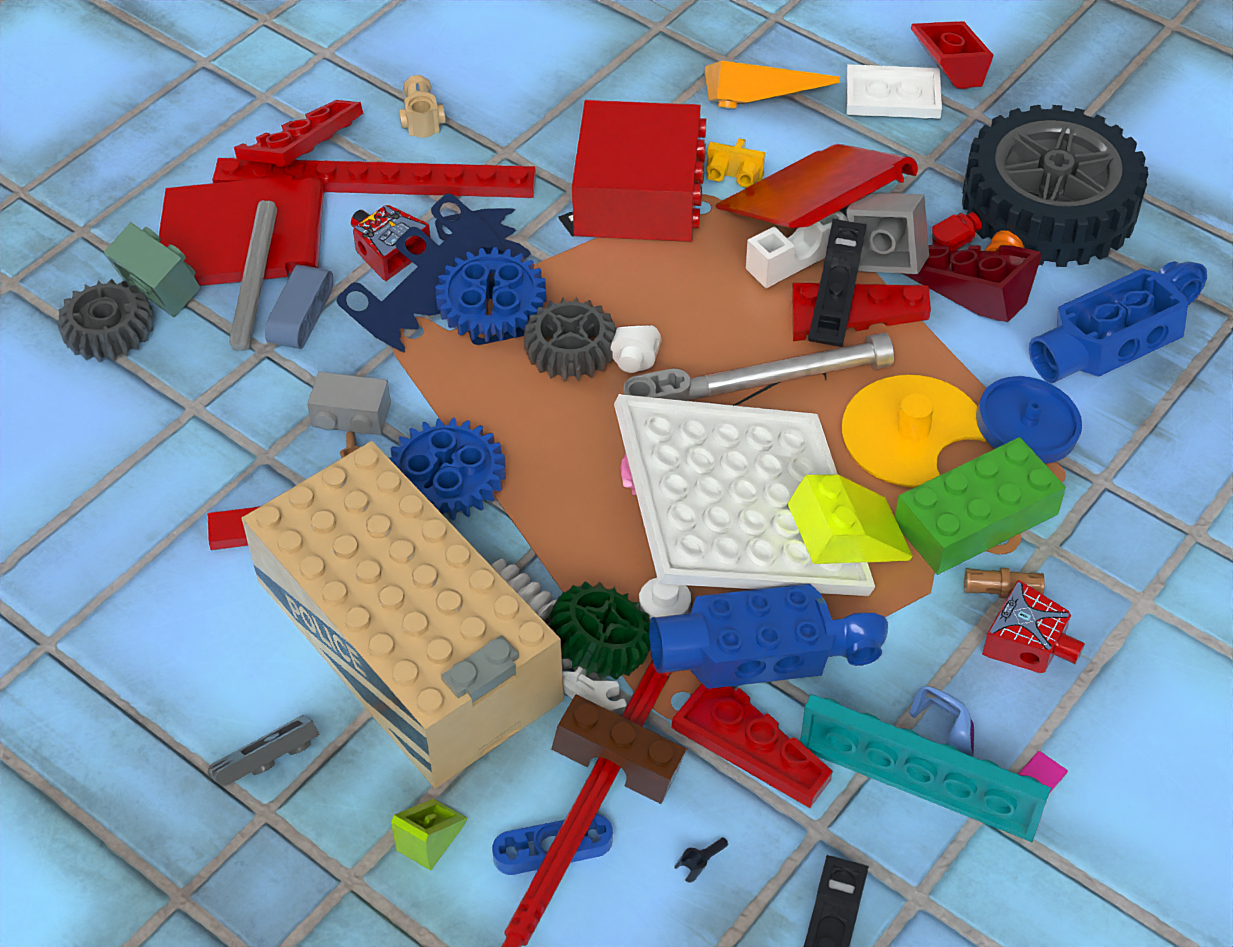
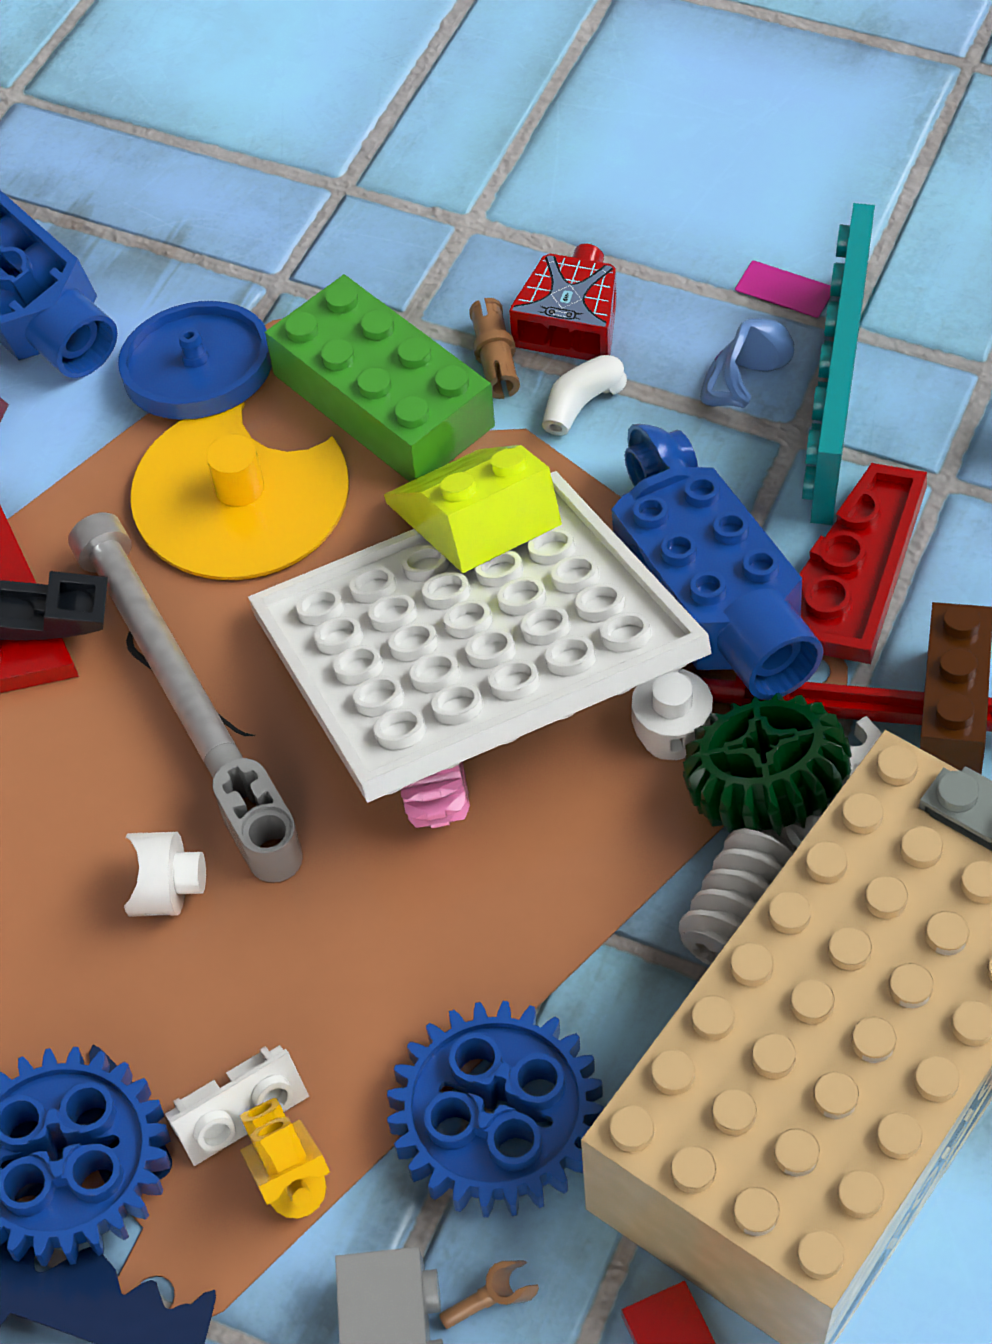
camera: 100 degrees left, 5 degrees up
dark grey gear [524,297,617,382] -> none
none -> white hinge [165,1045,309,1166]
none -> yellow hips [240,1098,330,1219]
none -> white arm [542,355,627,436]

